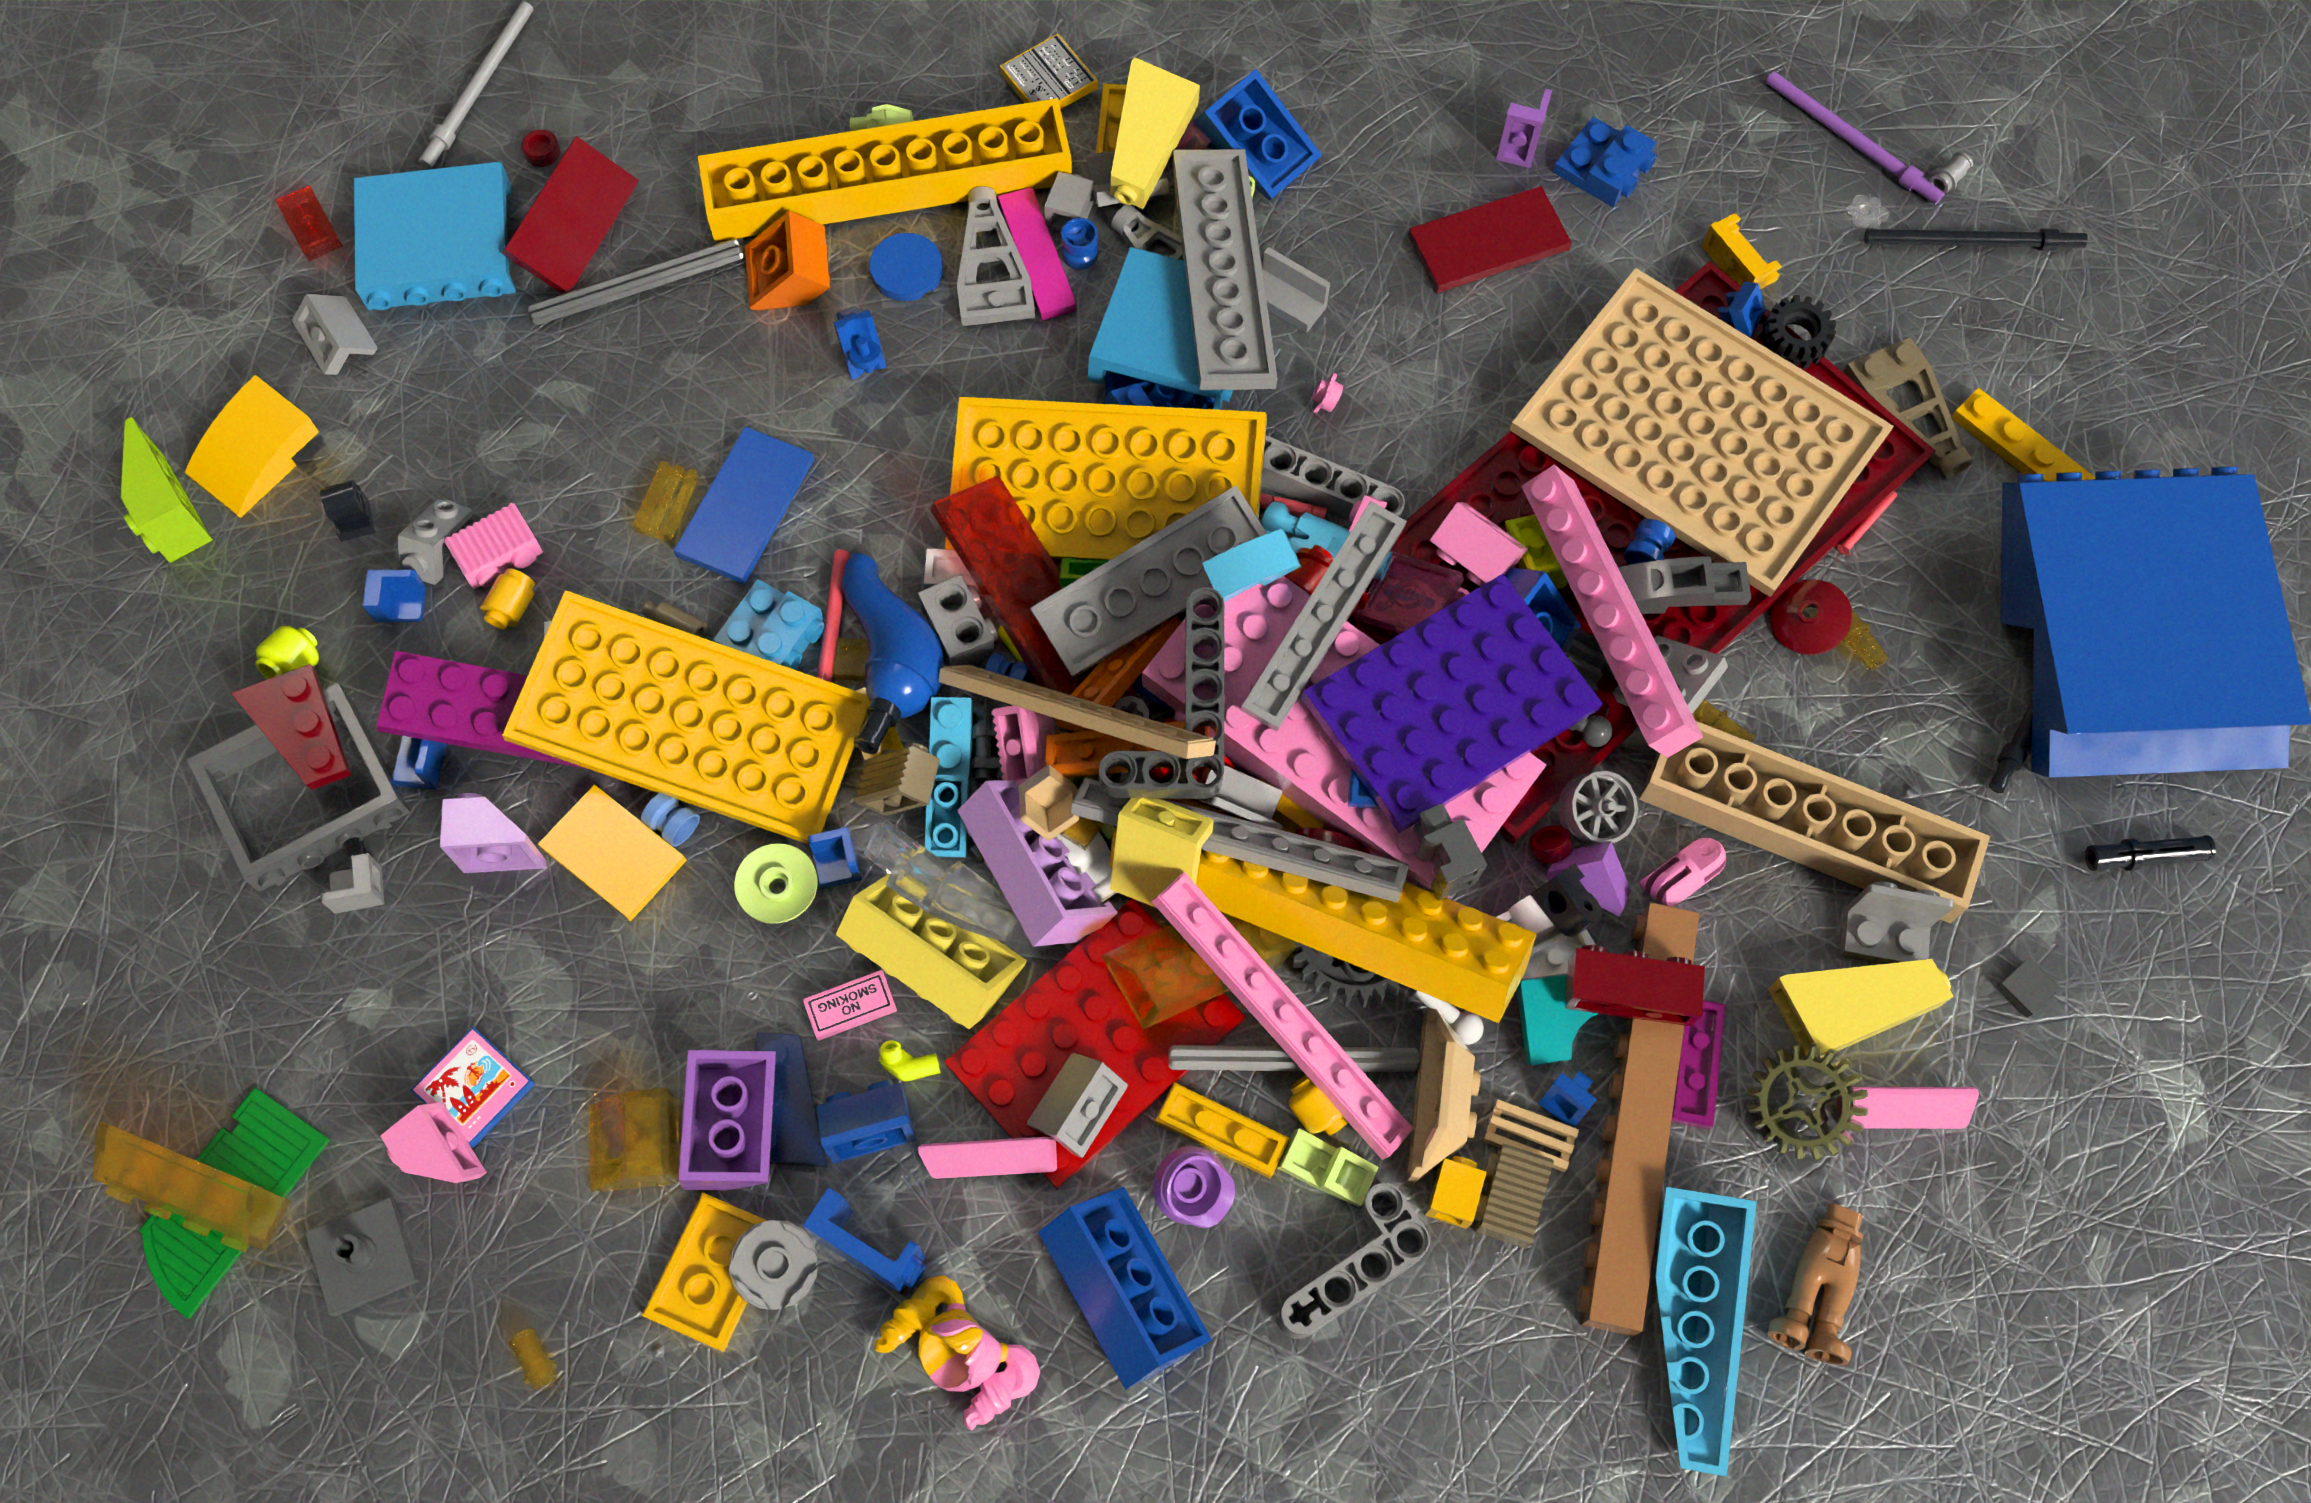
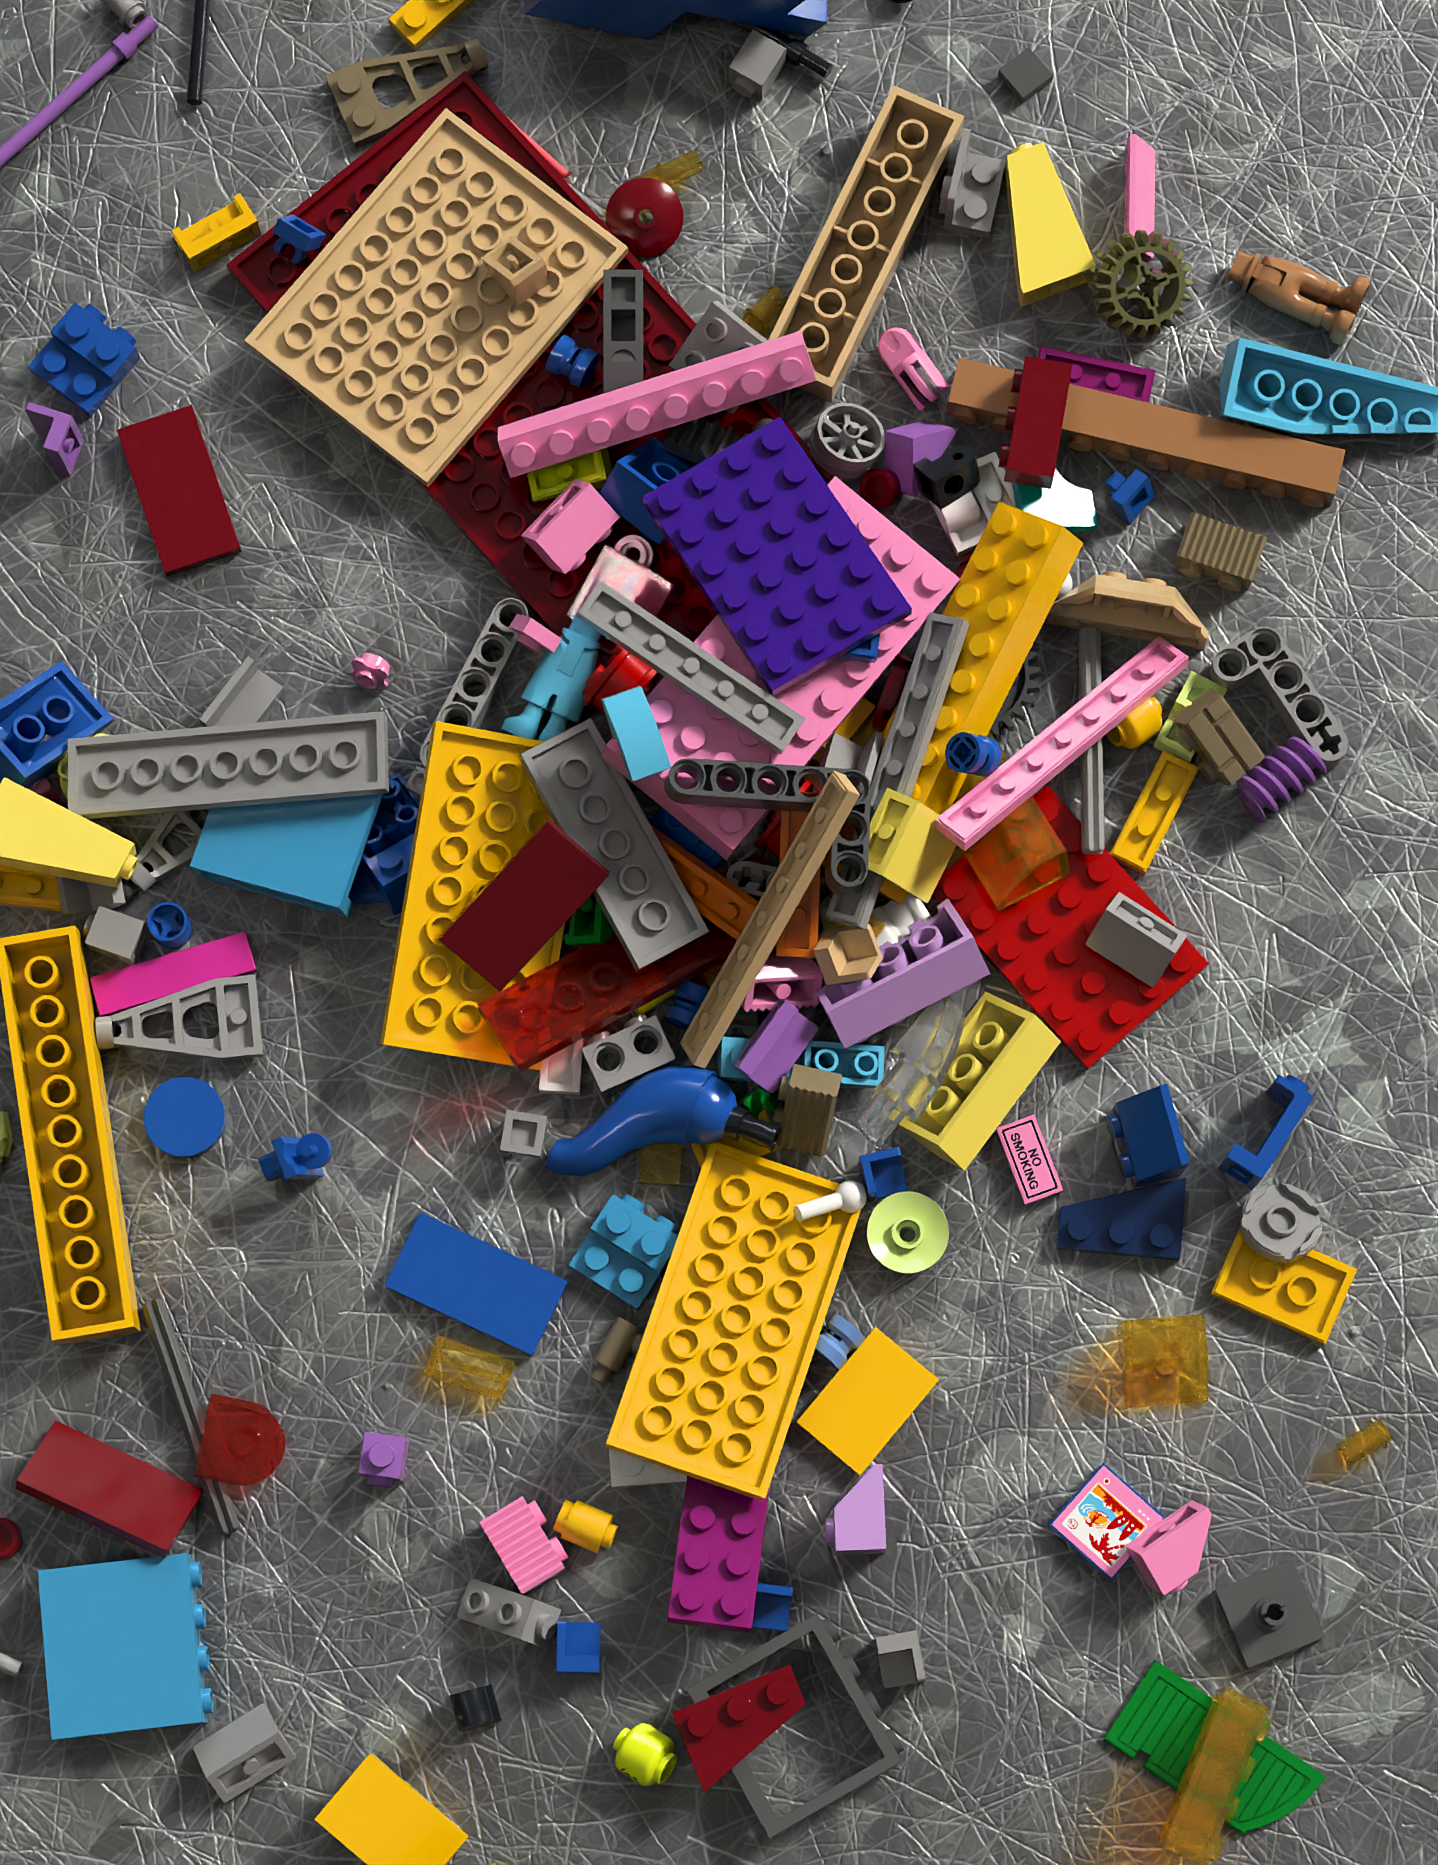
camera: 85 degrees left, 10 degrees up
clear red plate [276,185,343,262] -> none
medium lavender slope [678,1050,776,1190] -> none
orange slope [745,211,830,311] -> none
coral bar [817,549,850,683] -> none
hair [875,1275,1040,1431] -> none
neon yellow arm [879,1040,941,1082] -> none
bright pink slope [918,1137,1057,1179] -> none
blue slope [1038,1187,1212,1390] -> none
medium lavender hat [1153,1146,1235,1228] -> none
coral wheel [1259,493,1327,520] -> none
dark grey hips [1413,803,1488,901] -> none
yellow brick [1425,1156,1487,1229] -> none
tan tile [1483,1099,1579,1172] -> none
black tyre [1760,295,1836,369] -> none
clear plant [1846,195,1889,230] -> none
none -> clear red tile [194,1394,286,1486]
none -> medium lavender brick [358,1432,410,1488]
none -> dark red tile [438,819,610,992]
none -> tan slope [481,236,549,306]
none -> light grey panel [500,1110,549,1159]
none -> light grey brick [729,30,786,101]
none -> medium lavender panel [732,999,818,1093]
none -> green hand [743,1088,776,1118]
none -> white bar [793,1180,867,1221]
none -> blue wheel [945,732,1002,777]
none -> dark tan brick [1173,689,1265,786]
none -> medium lavender piece [1237,737,1327,823]

